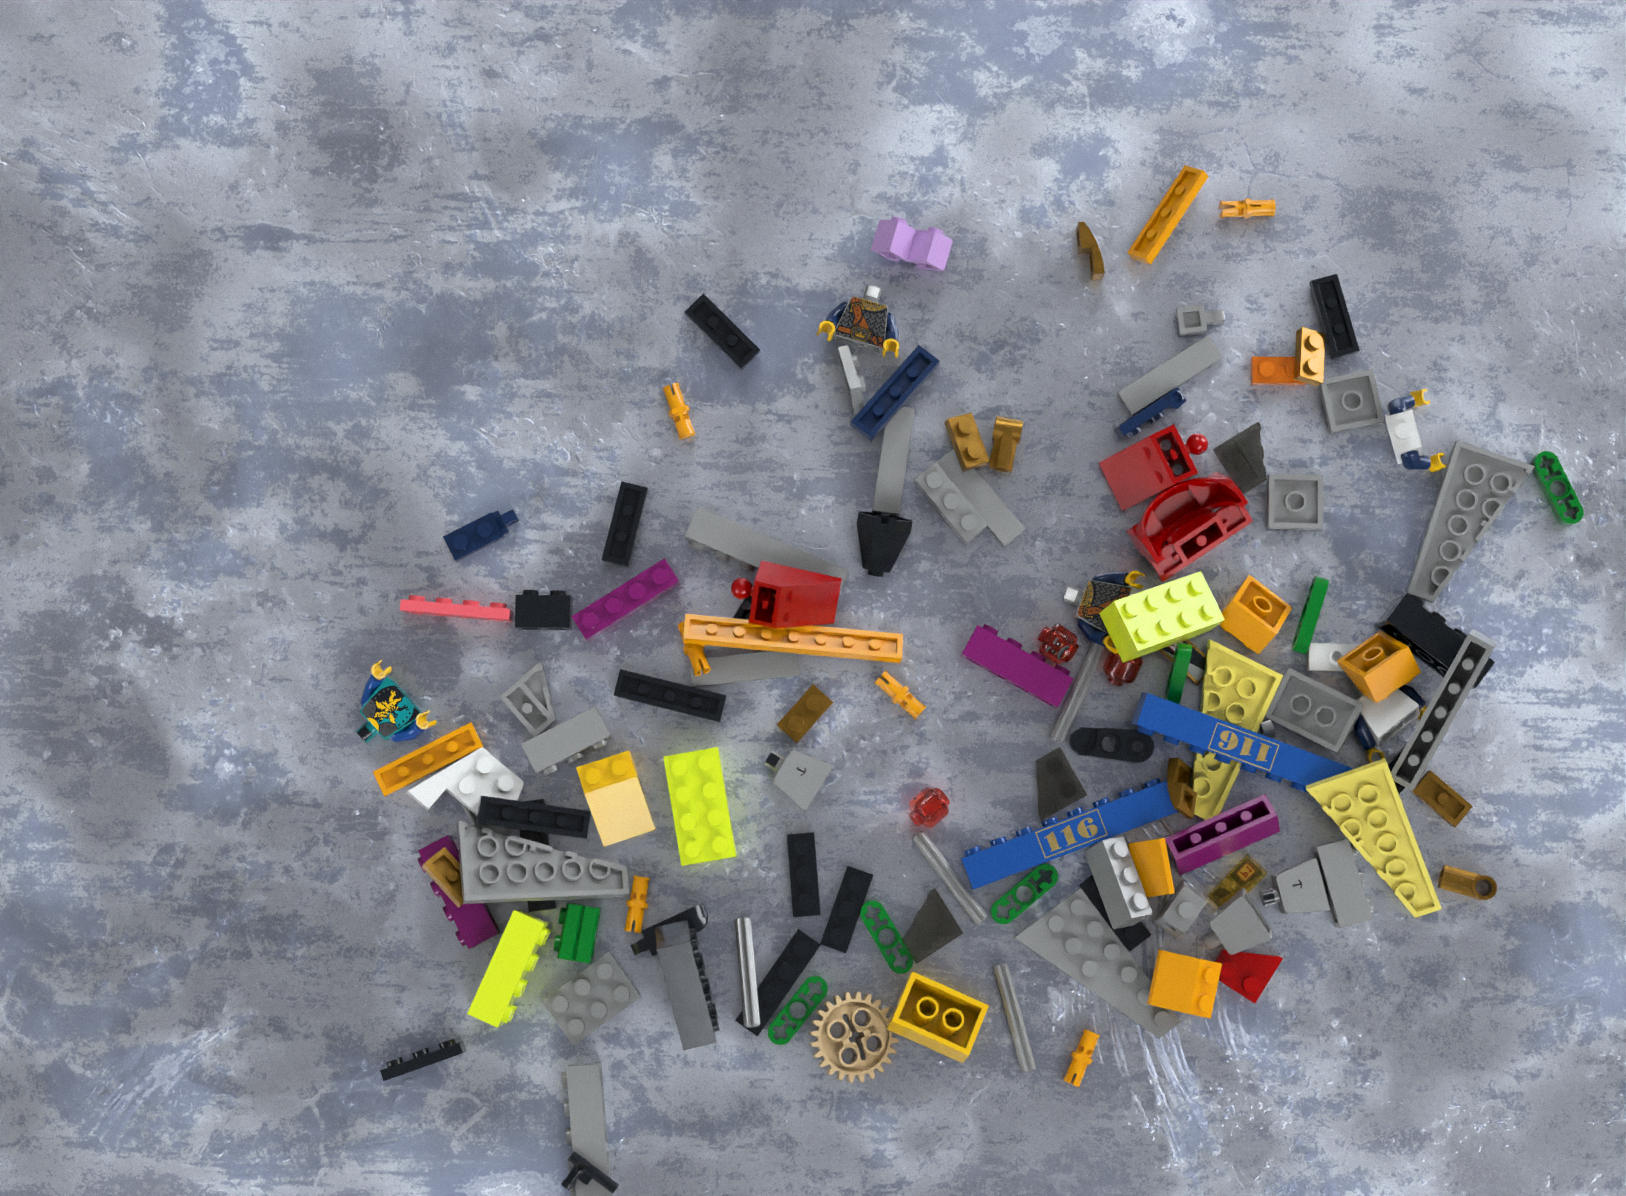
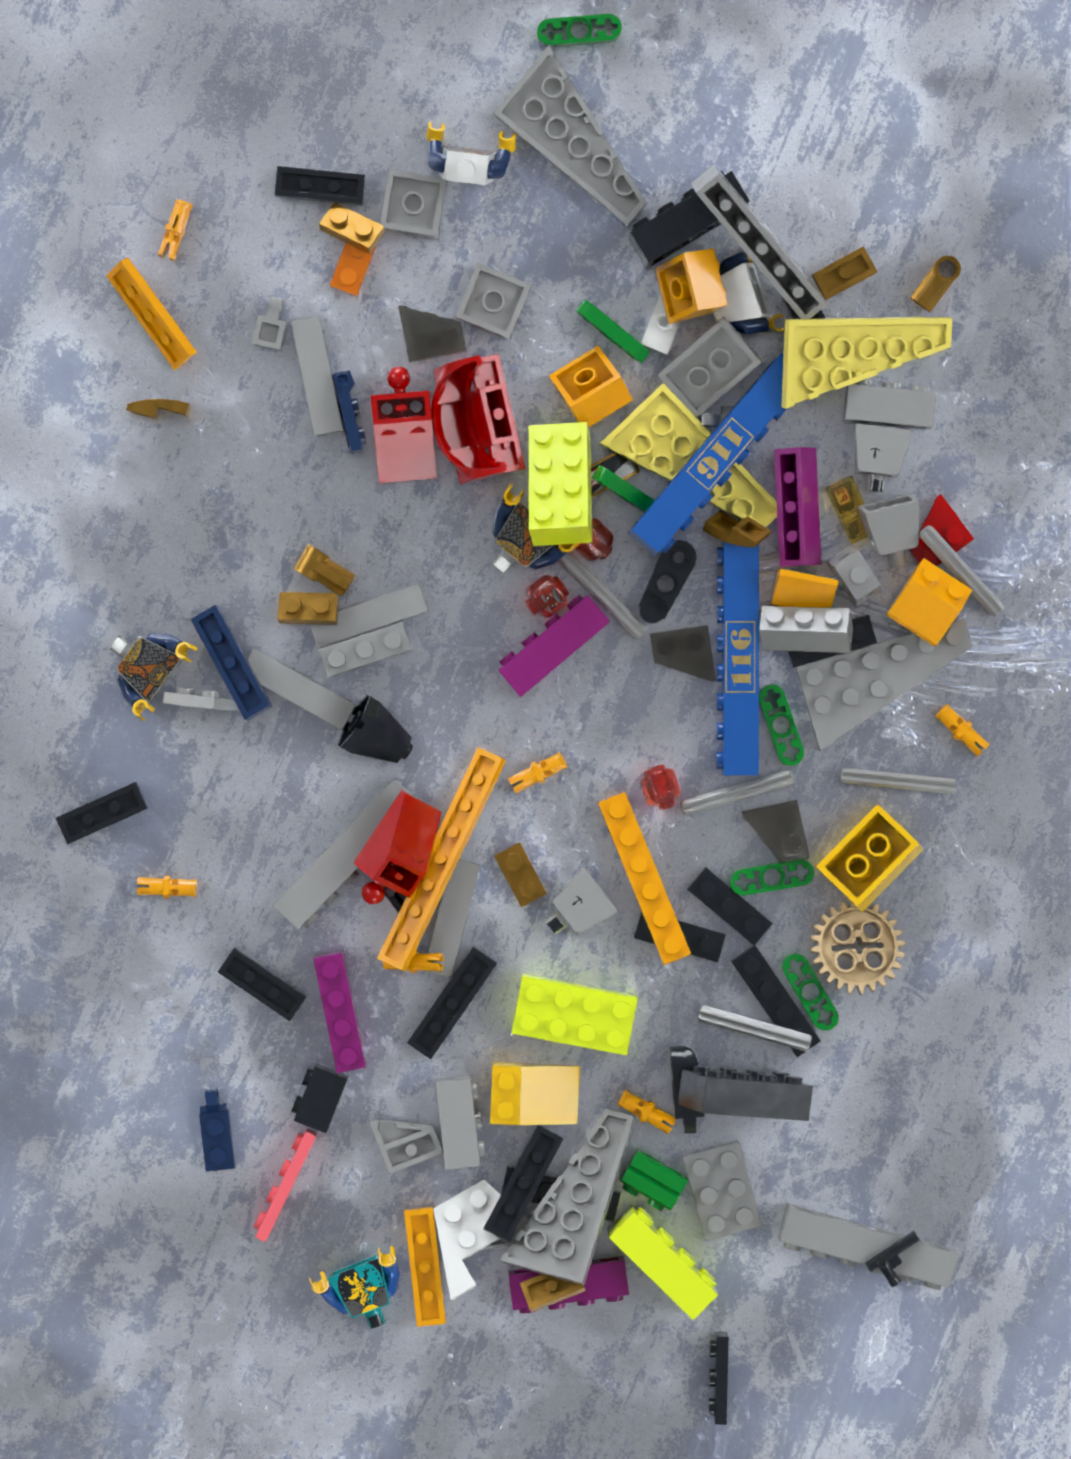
camera: 70 degrees left, 5 degrees up
lavender brick [871,217,953,271] -> none
none -> light orange plate [598,792,691,966]
none -> light grey axle [919,525,1004,616]

